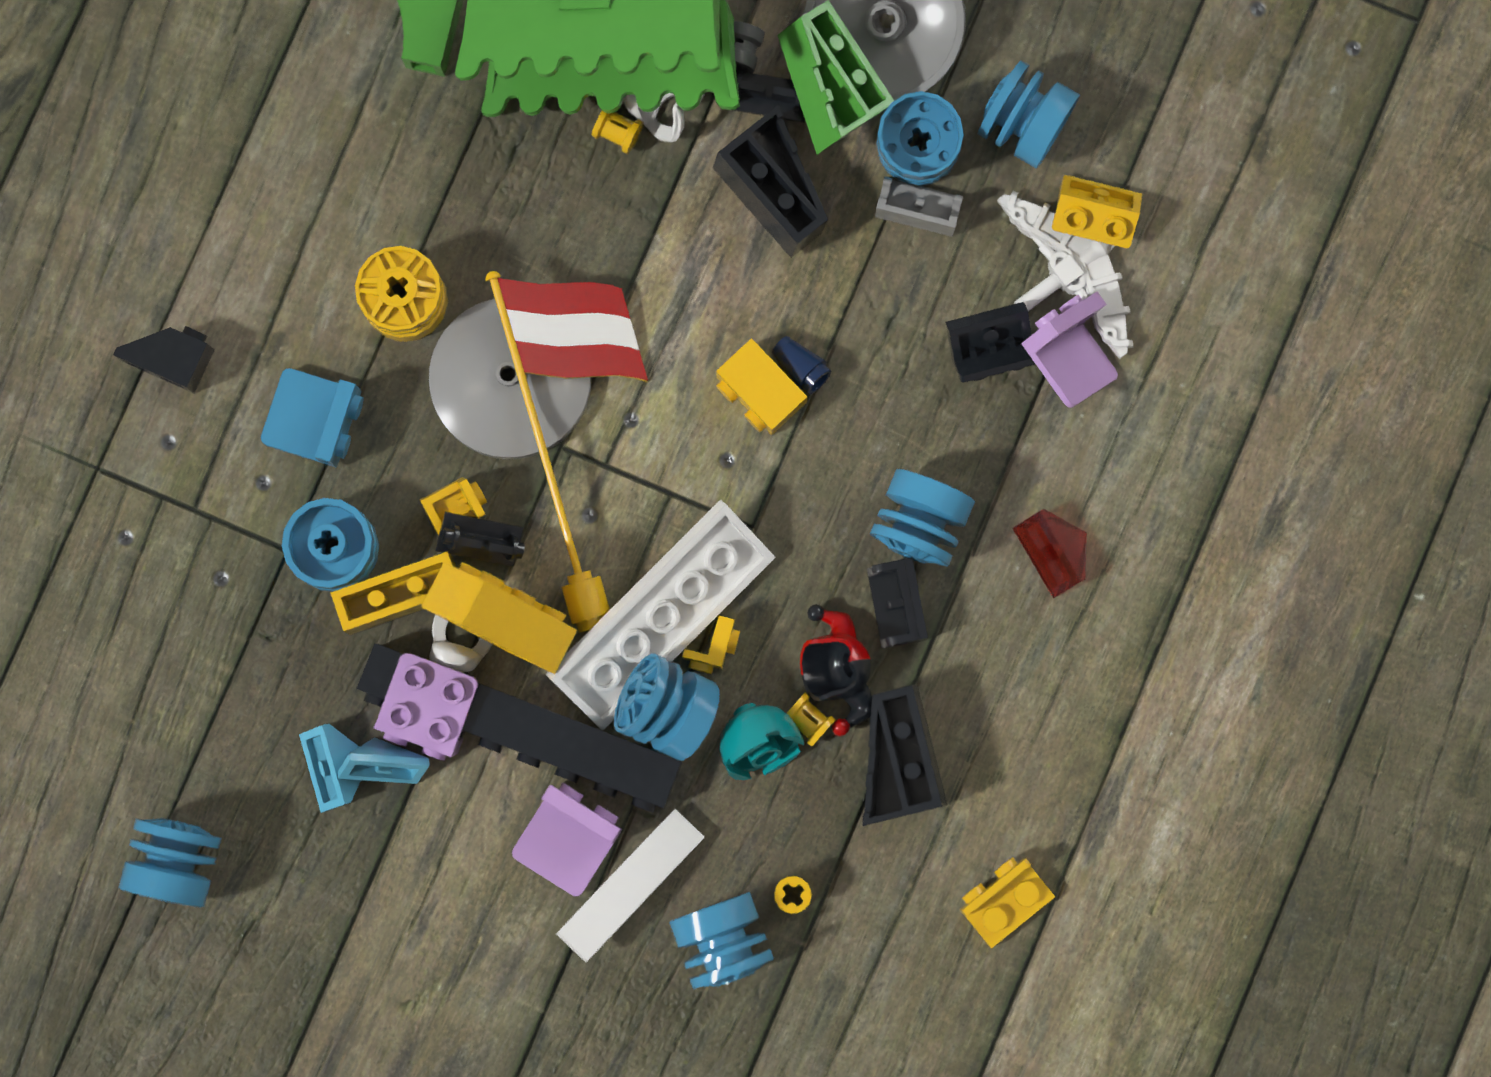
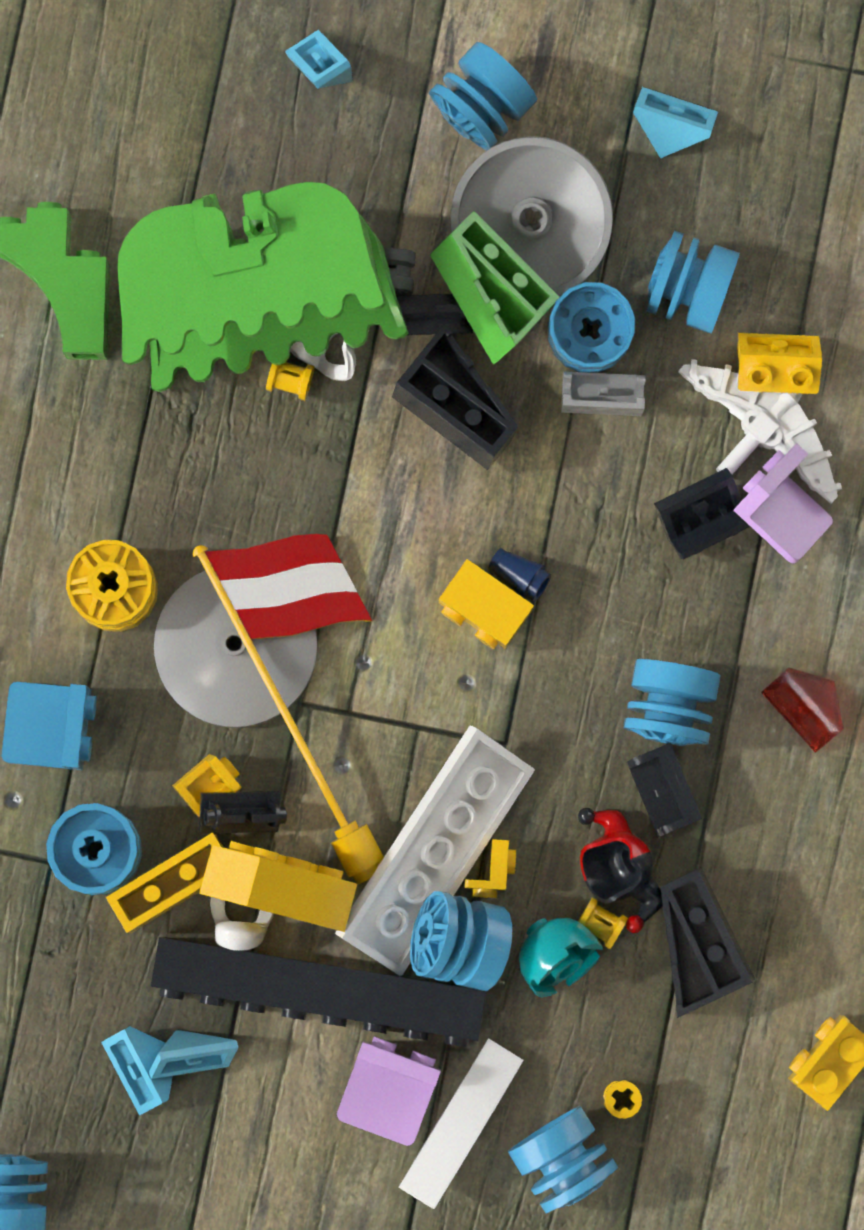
camera: 15 degrees left, 0 degrees up
lavender bracket [374,653,478,760] -> none

